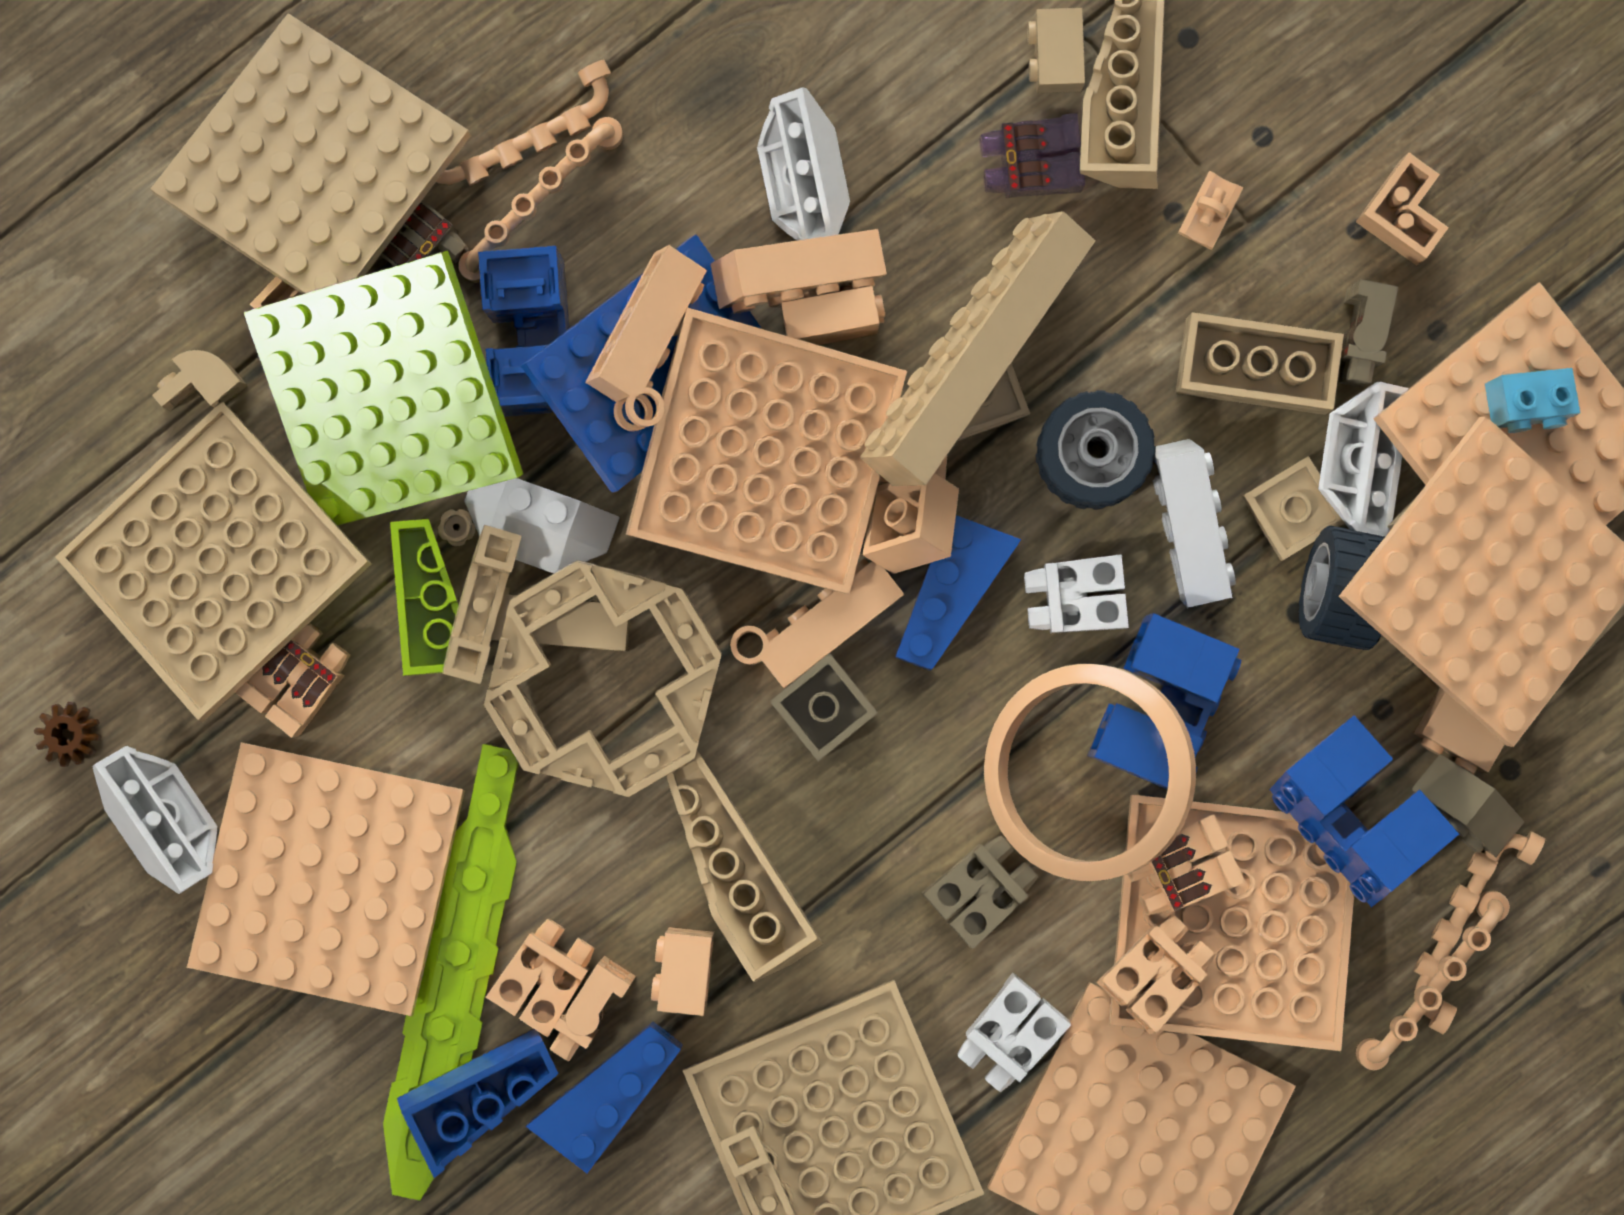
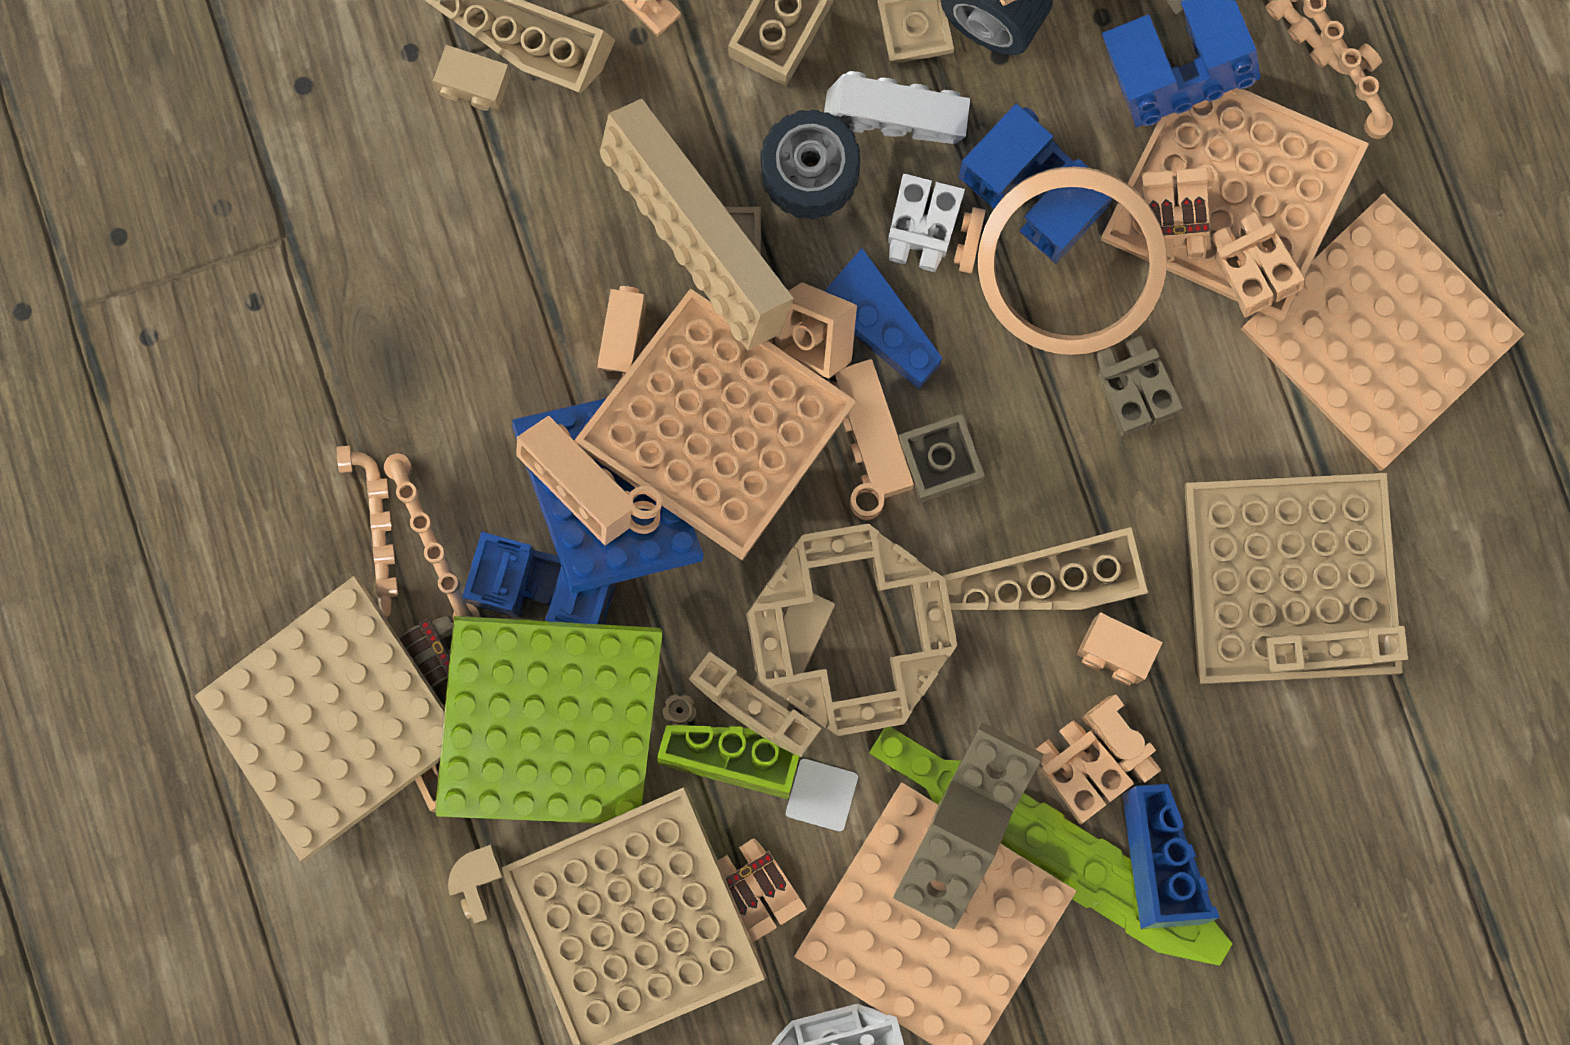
camera: 70 degrees left, 5 degrees down
white wedge [464,478,620,573] -> none
blue wedge [526,1022,683,1173] -> none
light nougat brick [711,229,887,313] -> none
white wedge [757,88,850,241] -> none
white hips [958,973,1071,1092] -> none
hips [979,113,1085,198] -> none
none -> white sticker [786,759,858,831]
none -> dark tan bracket [893,723,1044,929]
none -> light nougat plate [954,207,986,274]

